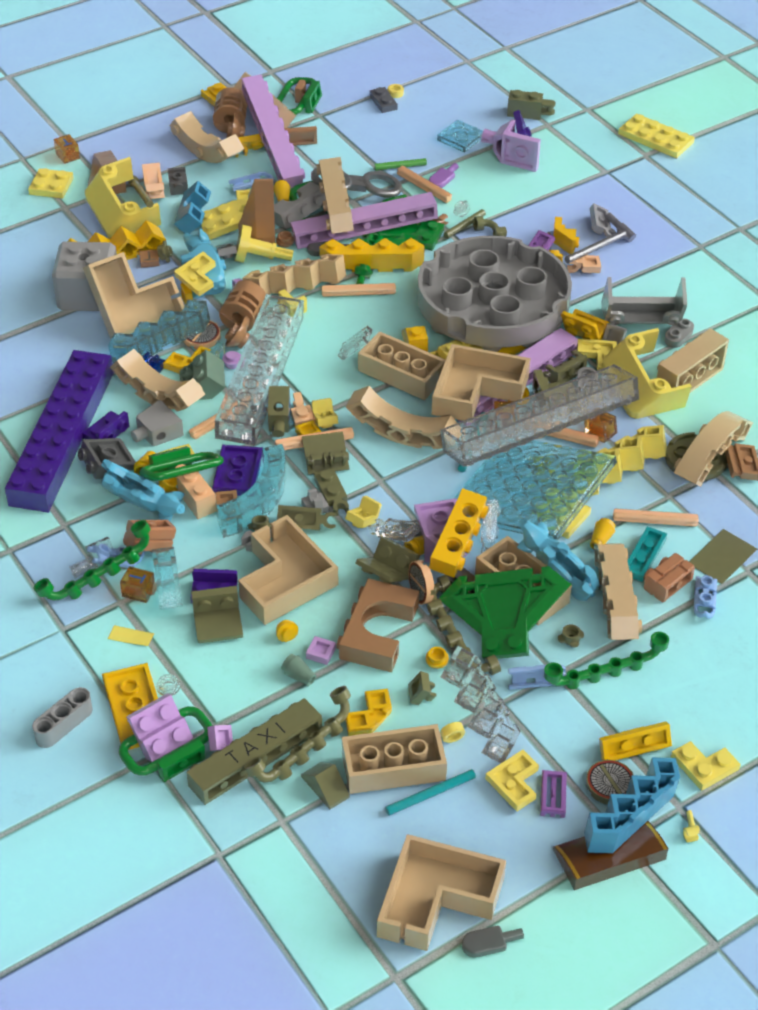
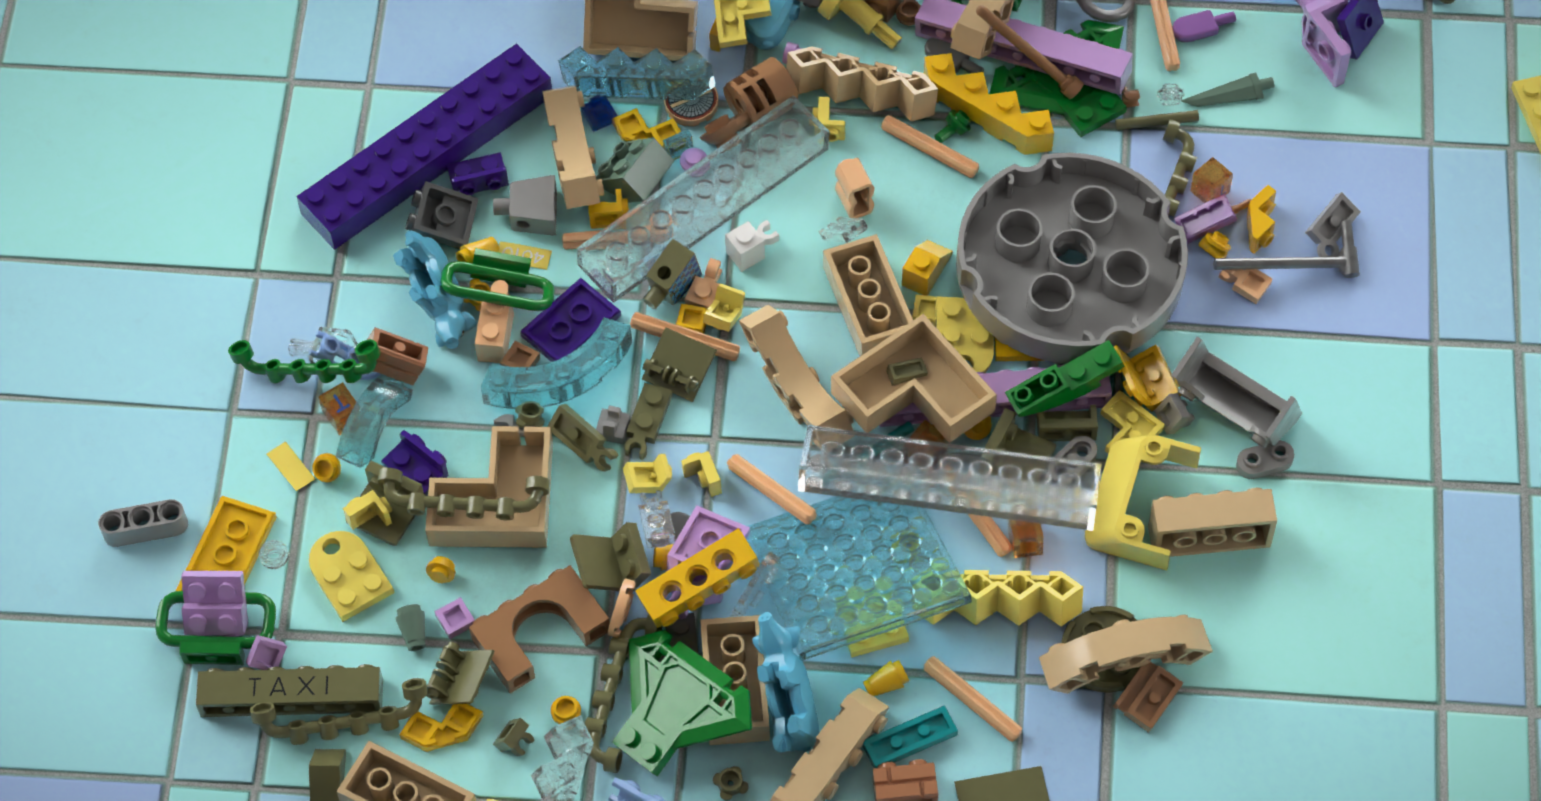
camera: 40 degrees right, 15 degrees up
none -> light yellow plate [309,531,395,622]
none -> yellow plate [312,453,341,482]
none -> light yellow bracket [343,490,392,530]
none -> olive bar [378,468,550,521]
none -> olive hinge [427,642,495,705]
none -> yellow bracket [588,189,629,229]
none -> light yellow bracket [681,451,722,497]
none -> white brick [725,220,779,272]
none -> light nougat axle [727,454,817,525]
none -> light nougat brick [835,157,874,220]
none -> olive piece [886,357,928,386]
none -> medium nougat piece [976,5,1084,100]
none -> green slope [1005,340,1125,417]
none -> sand green bar [1180,72,1275,107]
none -> clear orange brick [1190,157,1233,203]

